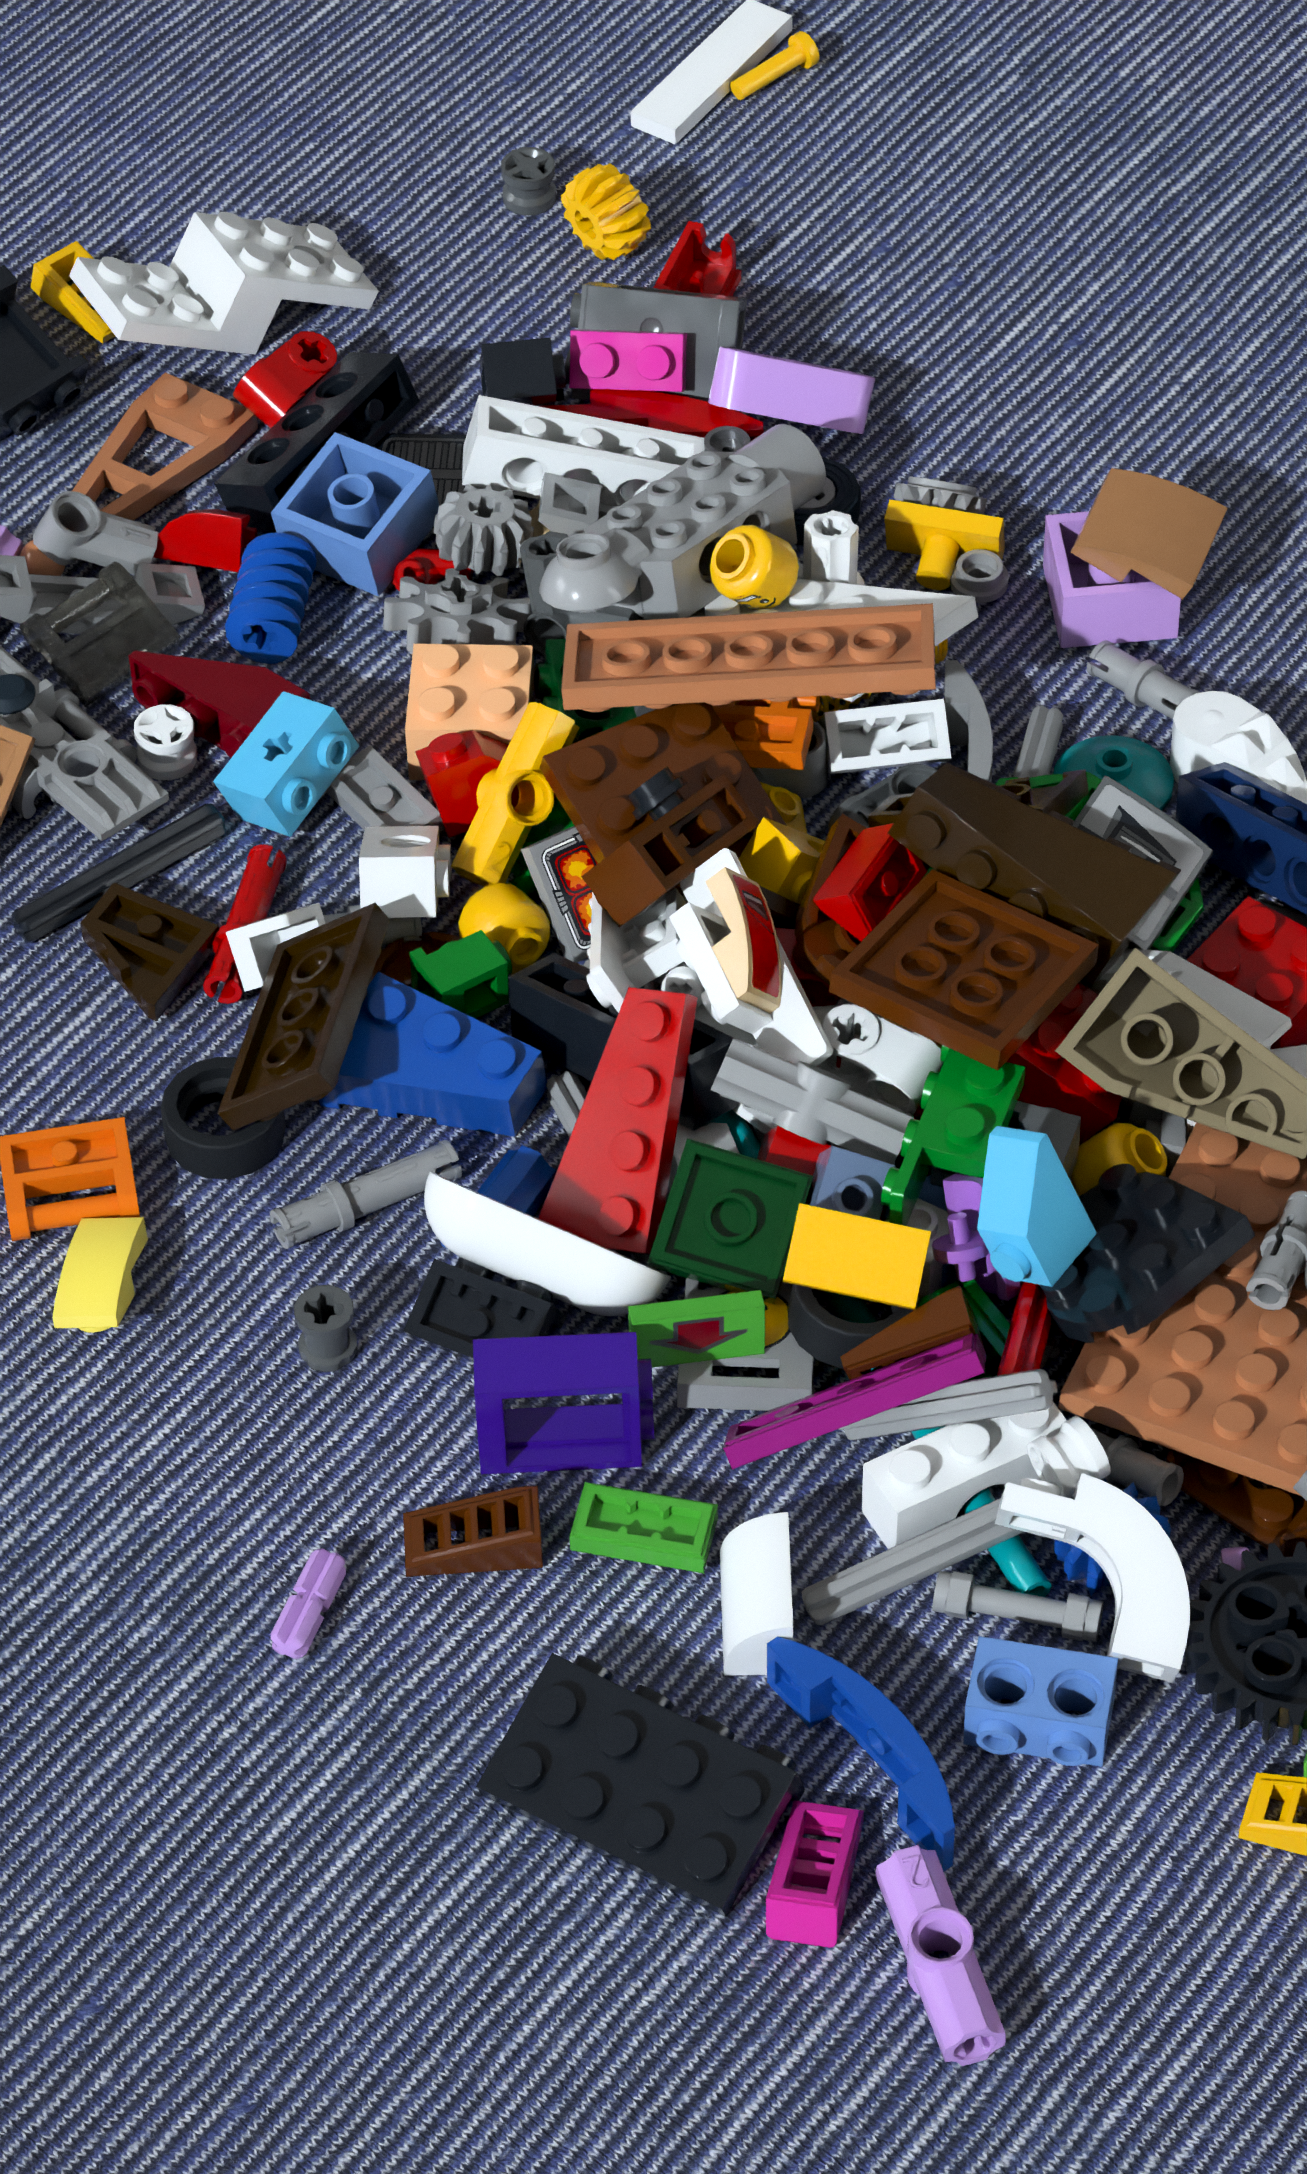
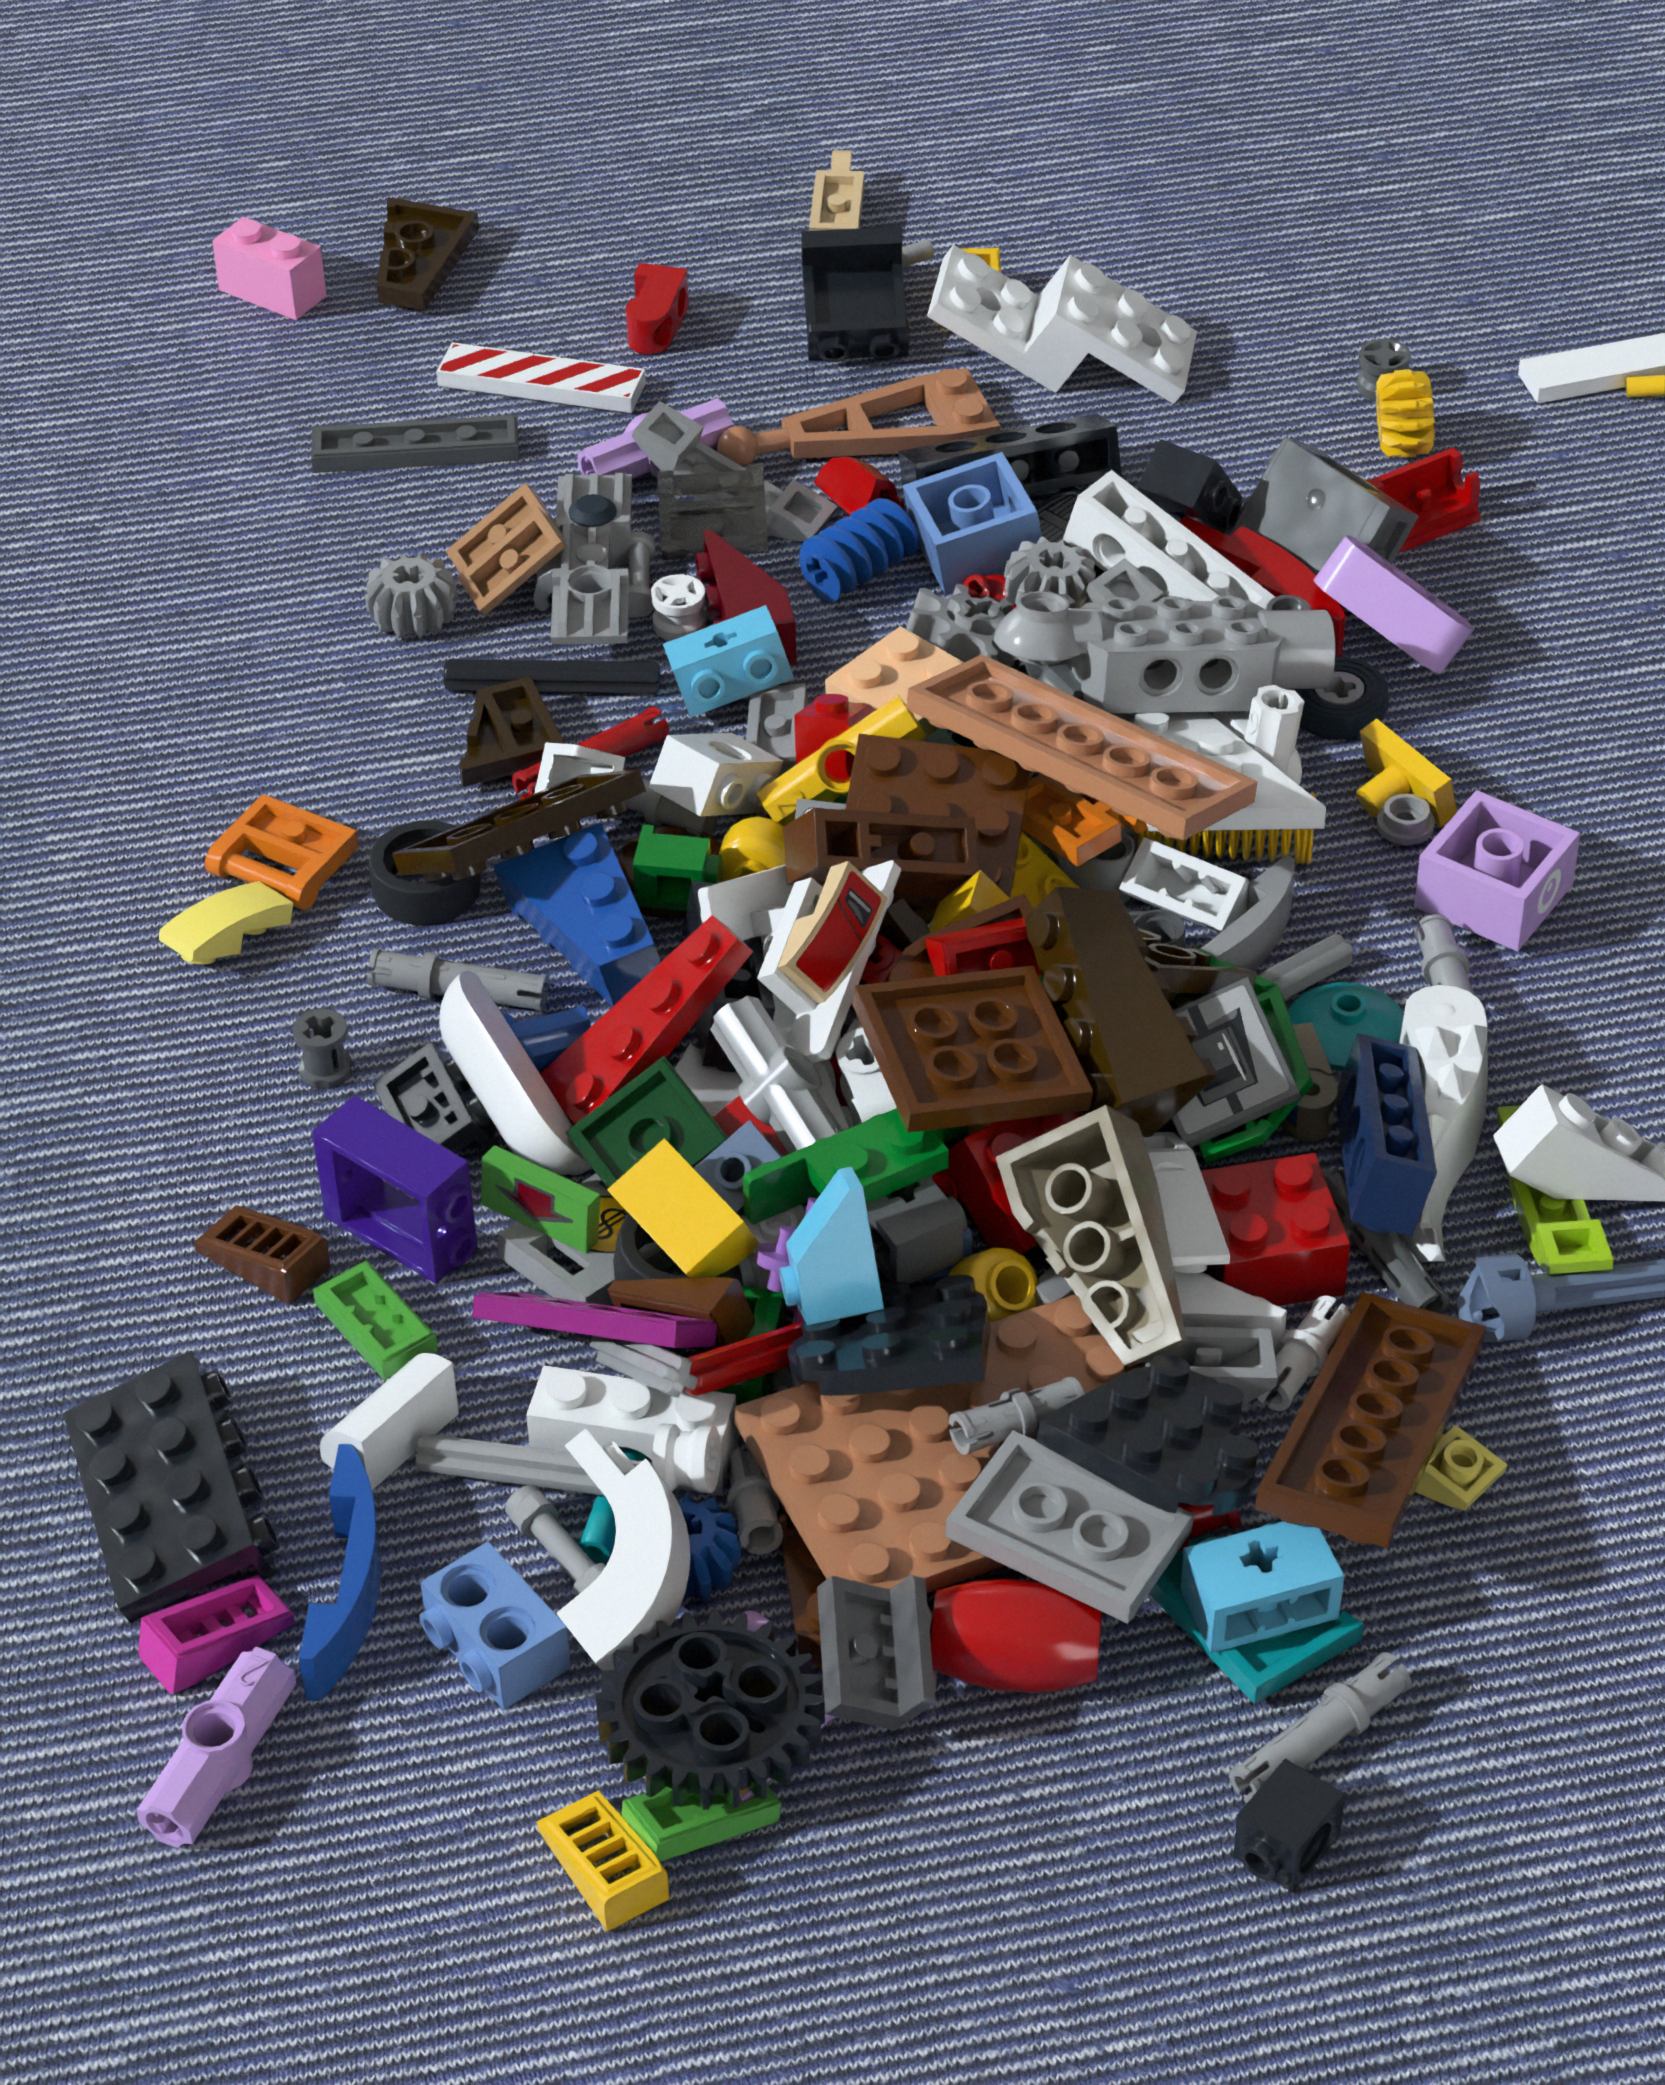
camera: 40 degrees right, 5 degrees down
light grey piece [33,491,159,575] -> none
red piece [233,331,337,429] -> none
lavender piece [271,1548,346,1659] -> none
dark pink plate [569,329,687,392] -> none
black plate [627,766,688,822] -> none
yellow head [710,525,799,610] -> none
light grey gear [894,476,987,514] -> none
medium nougat slope [1070,468,1228,600] -> none

